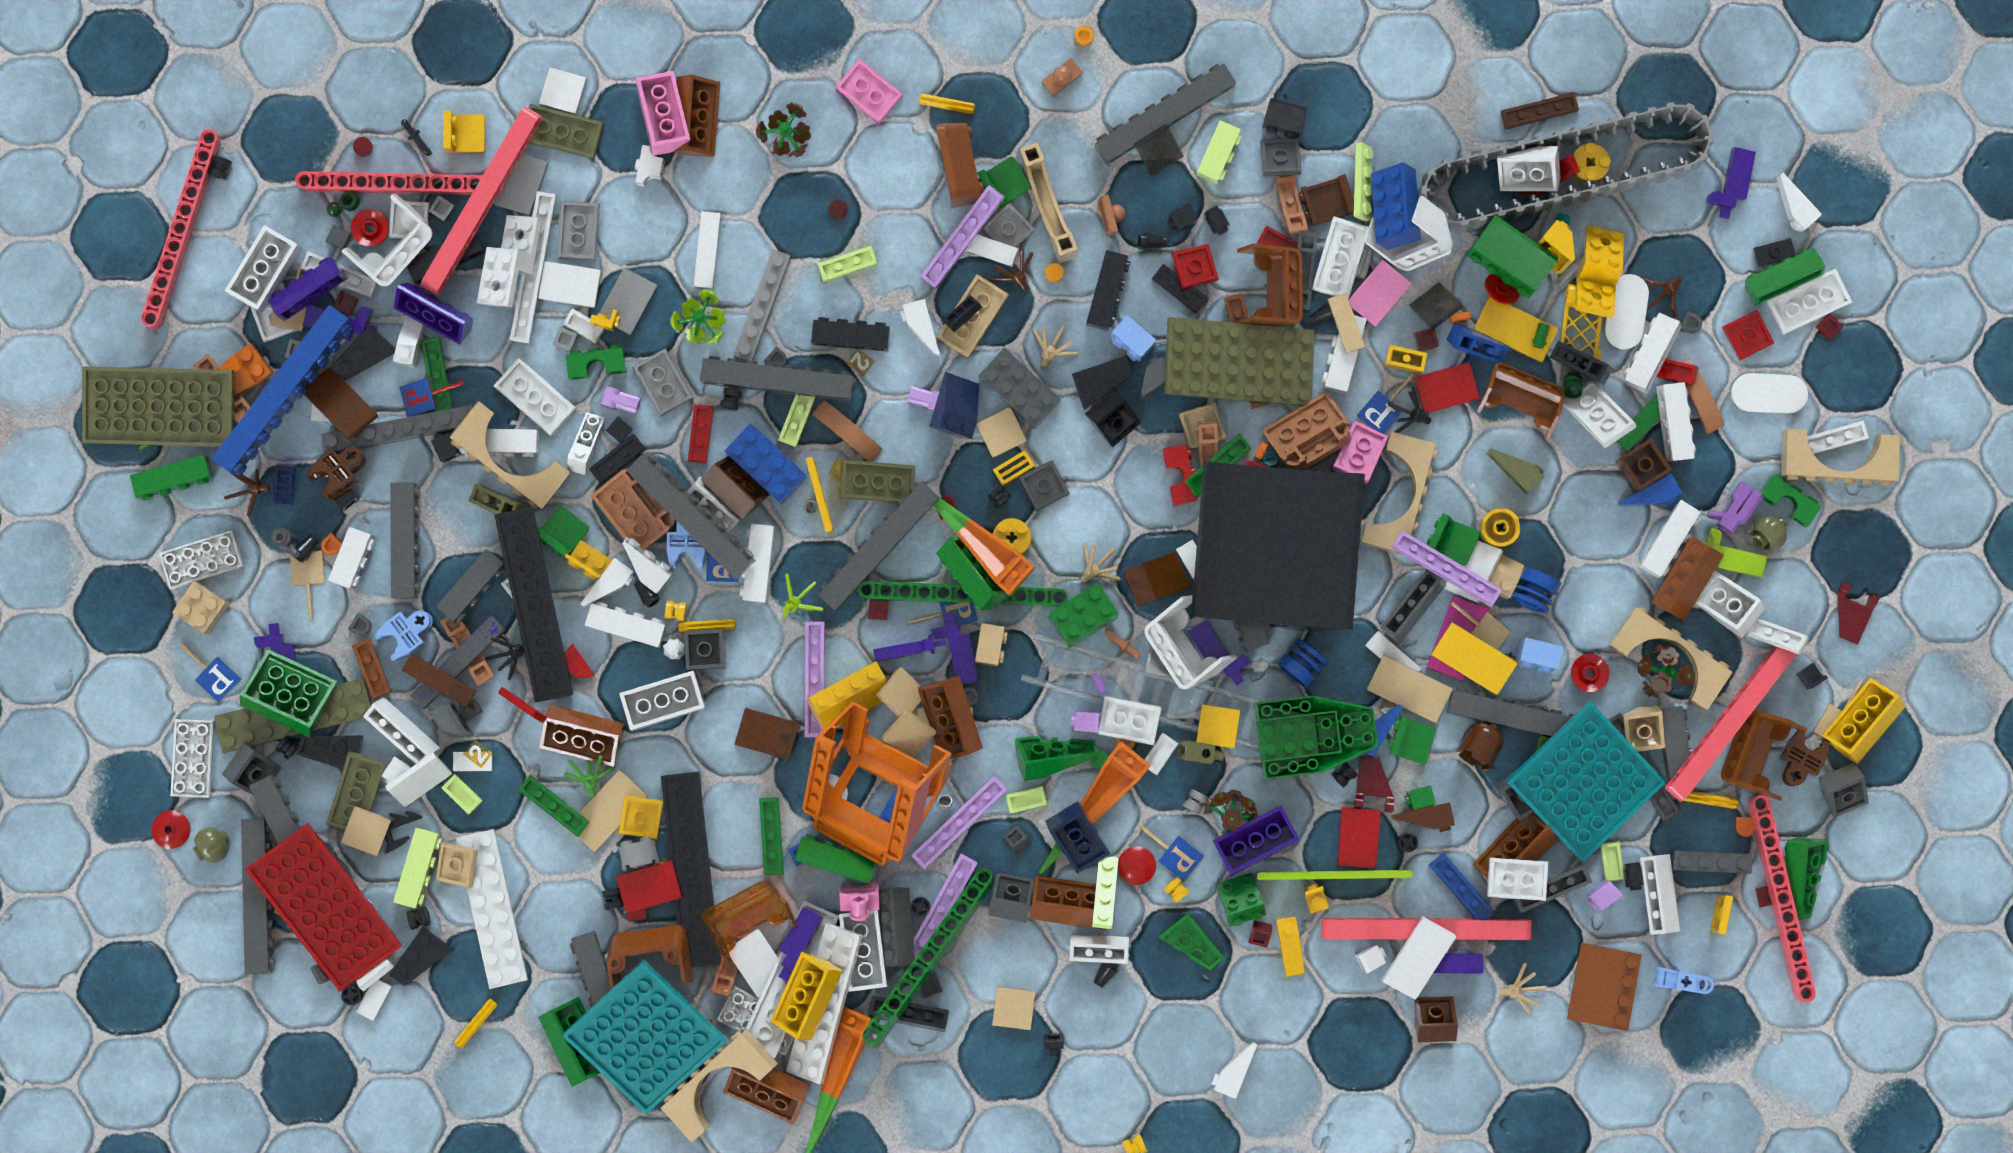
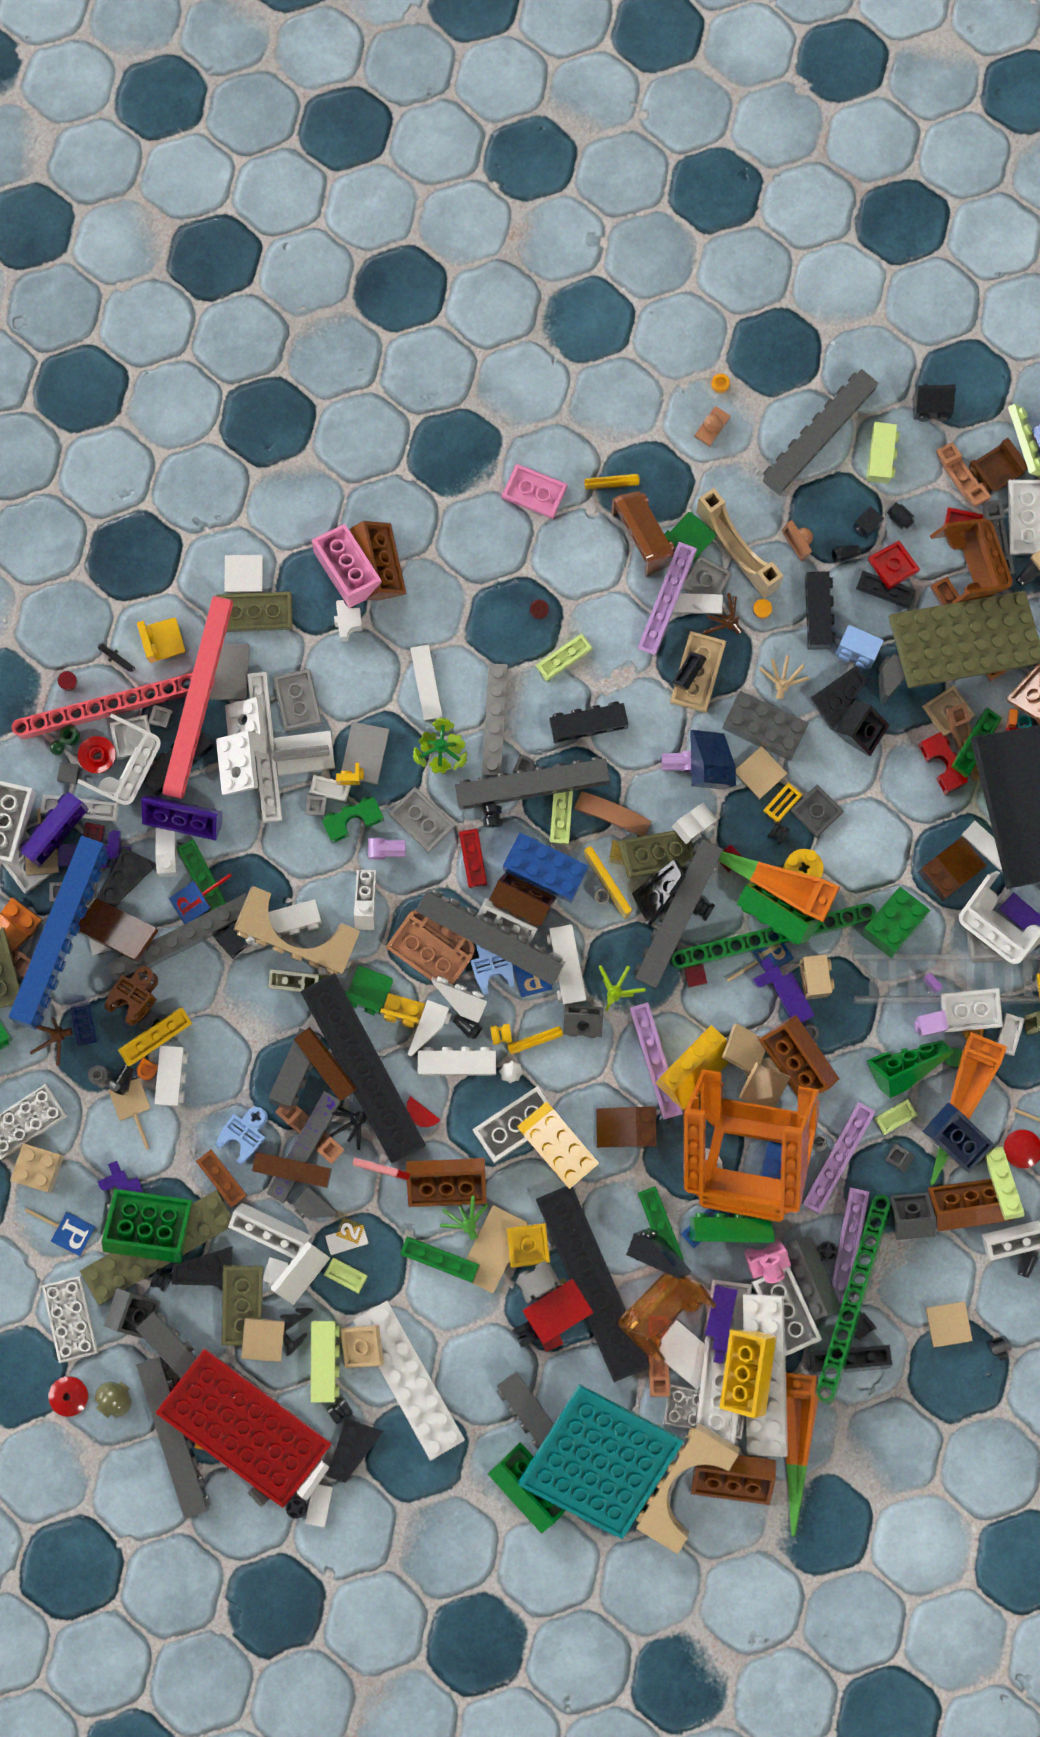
camera: 15 degrees left, 5 degrees down
dark grey tile [348,613,372,636] -> none
dark grey brick [390,482,421,599] -> none
yellow axle [454,999,498,1048] -> none
dark grey tile [459,699,483,721] -> none
white tile [494,358,576,436] -> none
black tile [589,434,646,484] -> none
black tile [606,416,633,444] -> none
dark orange windscreen [607,925,694,990] -> none
dark grey brick [684,629,726,671] -> none
reddish brown plant [756,102,811,157] -> none
clear yellow sticker [846,349,875,376] -> none
dark purple piece [873,634,946,662] -> none
white slope [900,299,940,358] -> none
tan plant [1080,543,1121,584] -> none
nougat piece [1104,628,1141,659] -> none
clear smoke tile [1134,124,1184,176] -> none
dark grey tile [1260,138,1302,177] -> none
none -> yellow plate [118,1007,192,1066]
none -> light grey axle [273,745,330,761]
none -> reddish brown tile [294,1027,357,1101]
none -> brick [517,1101,599,1189]
none -> dark grey brick [563,1005,604,1038]
none -> black slope [626,1228,691,1279]
none -> black wing [632,860,686,925]
none -> white brick [672,803,717,844]
none -> black wheel [692,897,715,921]

